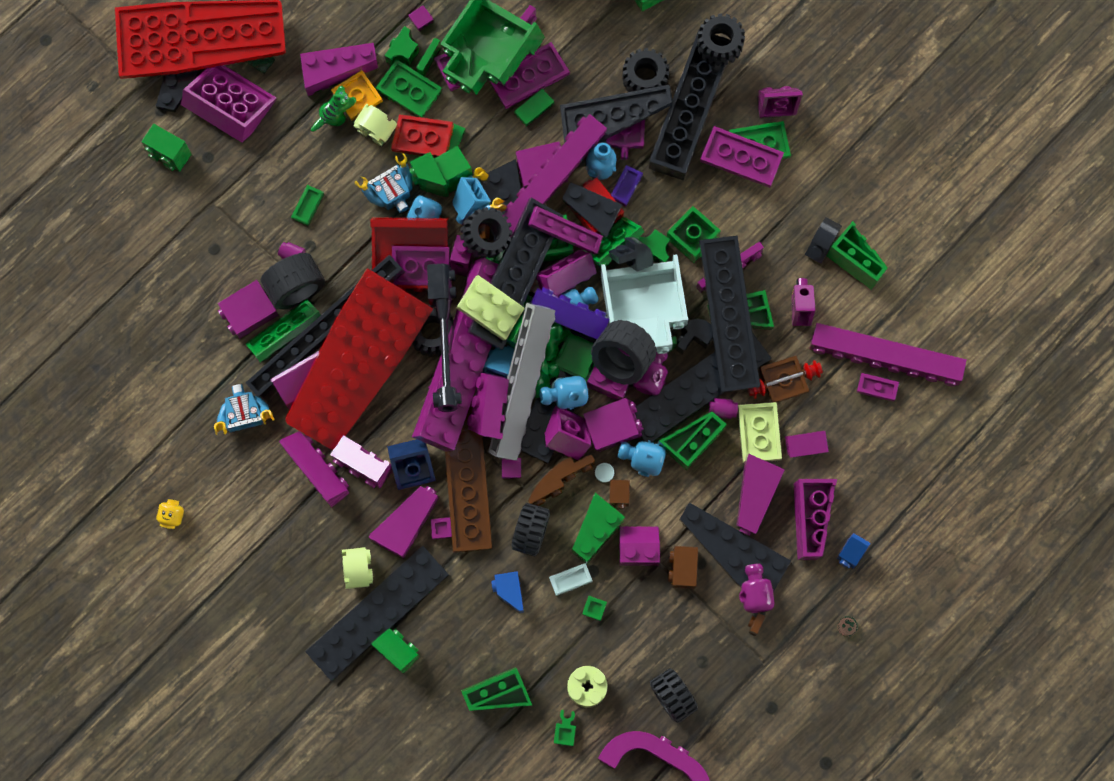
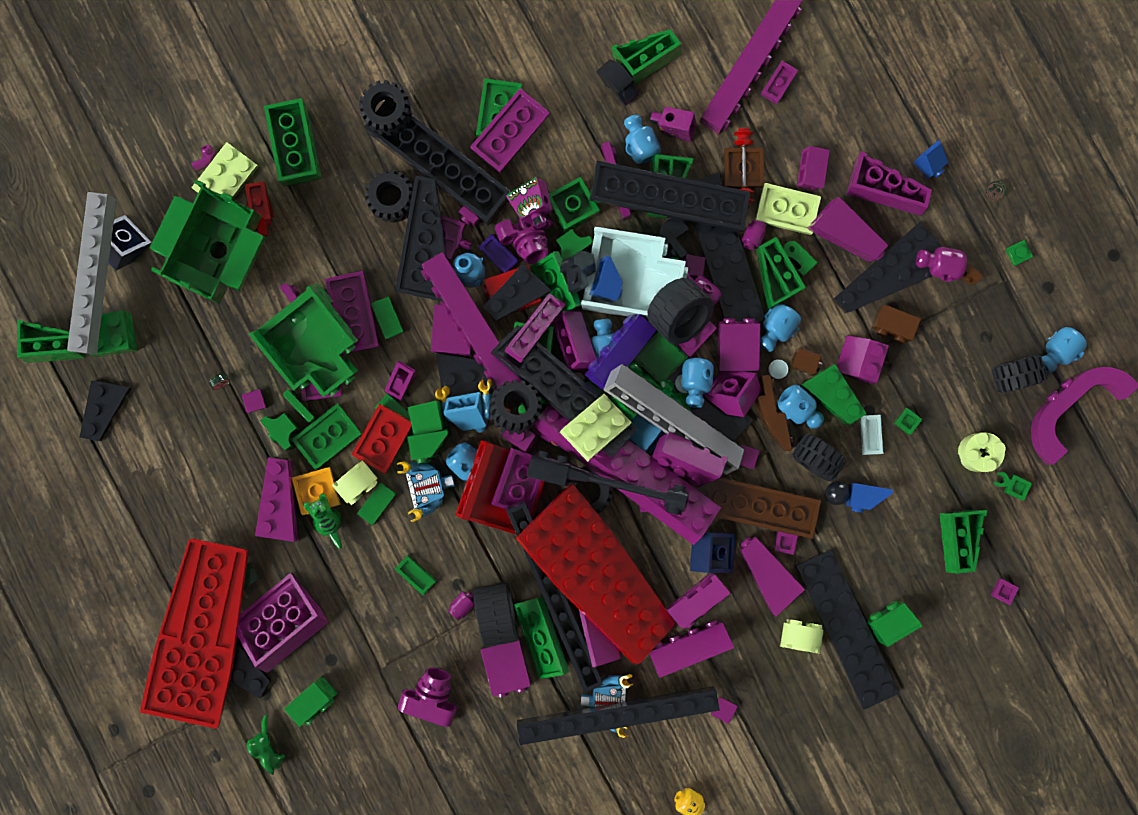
camera: 70 degrees left, 10 degrees up
magenta slope [757,86,803,118] -> none
none -> green animal [246,715,285,775]
none -> green tile [357,482,396,526]
none -> magenta slope [384,360,417,400]
none -> magenta beam [398,667,457,727]
none -> magenta plate [459,206,480,227]
none -> magenta beam [494,213,553,264]
none -> torso [506,177,552,229]
none -> black brick [517,686,720,745]
none -> blue slope [589,256,623,303]
none -> dark azure piece [624,114,661,164]
none -> magenta tile [685,254,706,277]
none -> magenta tile [710,696,738,724]
none -> dark azure piece [778,385,824,429]
none -> green leg [783,241,817,278]
none -> black piece [825,480,850,505]
none -> magenta plate [990,578,1019,605]
none -> green plate [1005,240,1033,266]
none -> dark azure piece [1042,327,1087,373]

